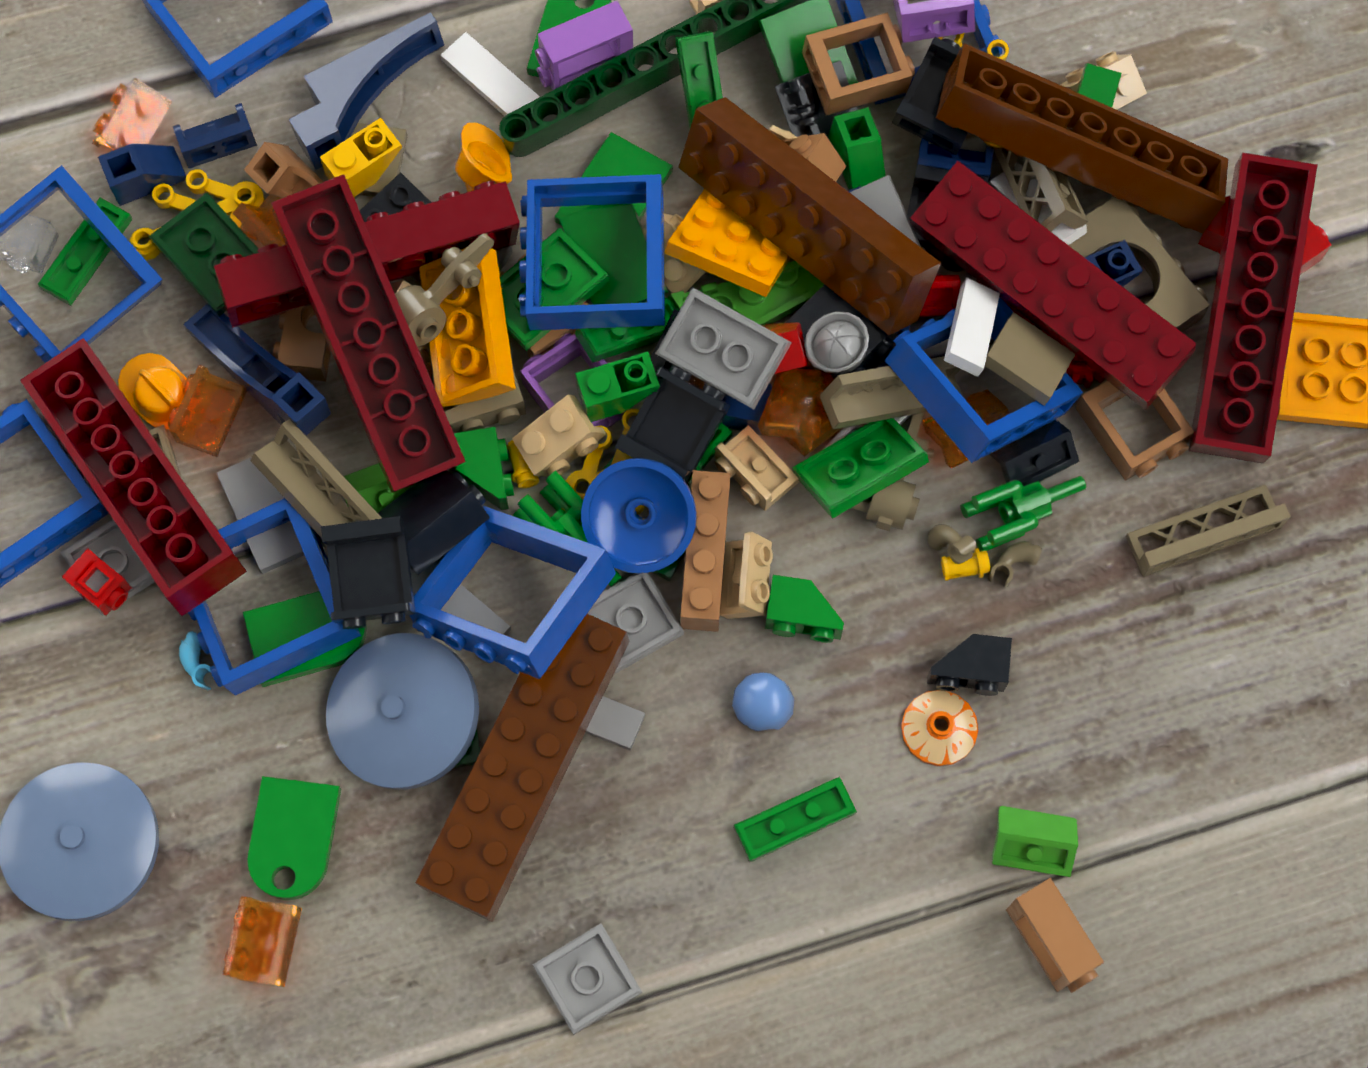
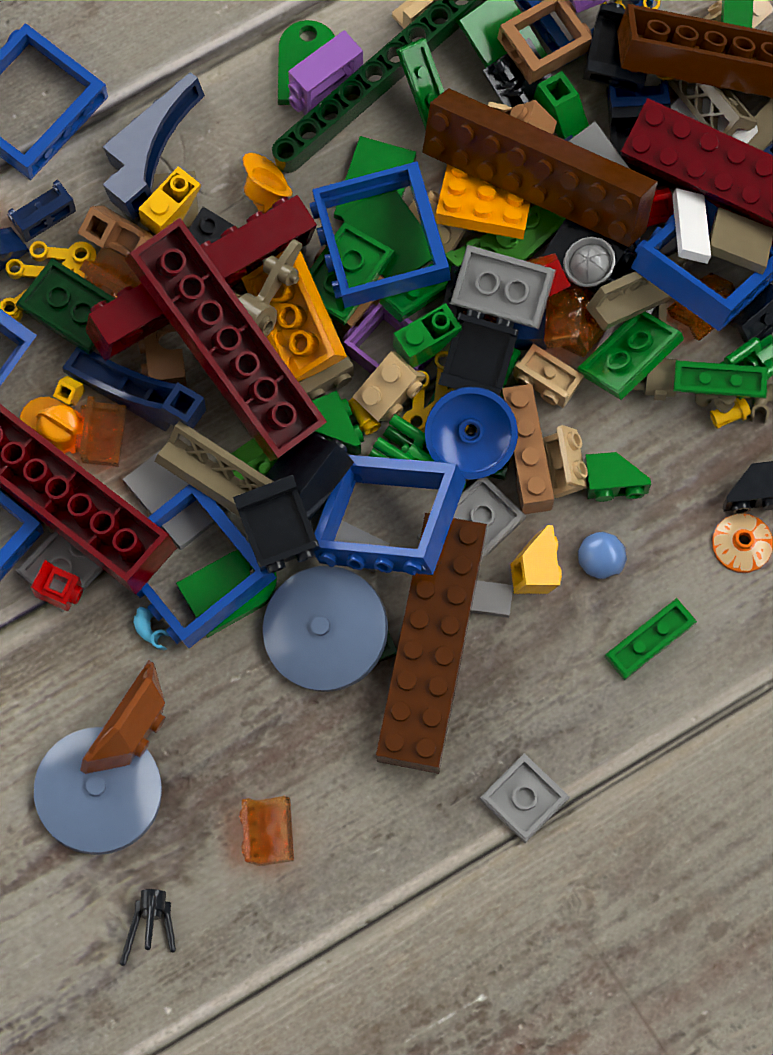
camera: 15 degrees left, 0 degrees up
green tile [247,776,341,900] -> none
white tile [441,32,540,116] -> none
none -> yellow piece [53,376,85,406]
none -> dark orange wedge [80,660,166,774]
none -> black plant [120,889,176,966]
none -> yellow slope [510,525,562,594]
none -> green tile [673,360,769,399]

